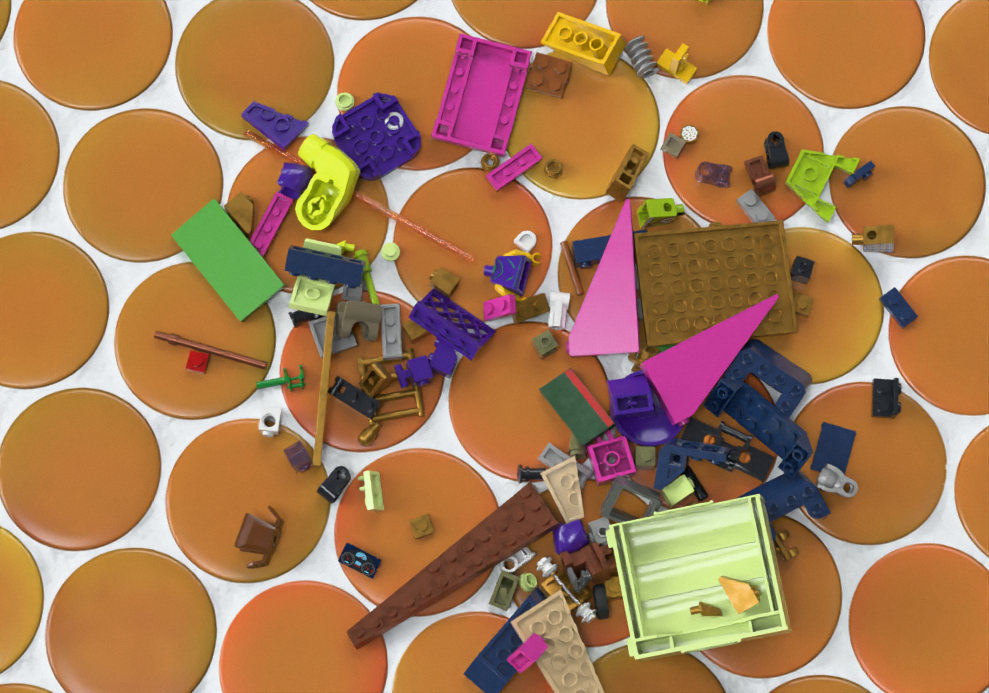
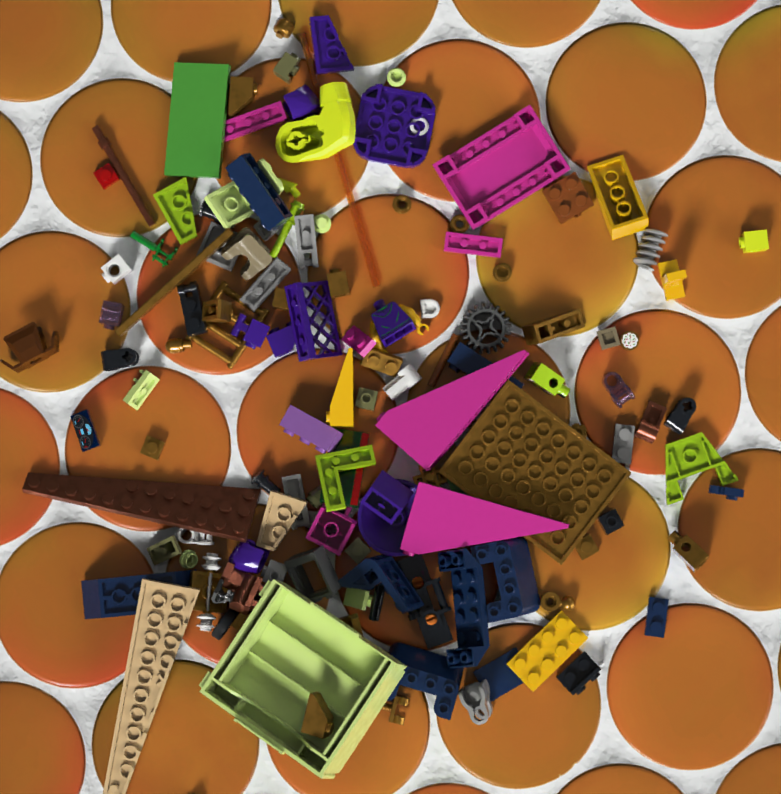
camera: 55 degrees right, 10 degrees up
dark pink arch [506,633,549,674] -> none
pearl gold bar [690,602,723,617] -> none
none -> lime wing [153,177,198,245]
none -> pearl gold piece [273,18,294,39]
none -> olive brick [273,52,301,85]
none -> medium lavender brick [279,405,343,454]
none -> light grey plate [294,214,319,269]
none -> lime plate [315,445,376,512]
none -> yellow slope [326,348,354,428]
none -> pearl gold plate [392,195,411,214]
none -> dark grey gear [460,303,512,354]
none -> yellow plate [506,610,588,692]
none -> pearl gold plate [540,592,576,611]

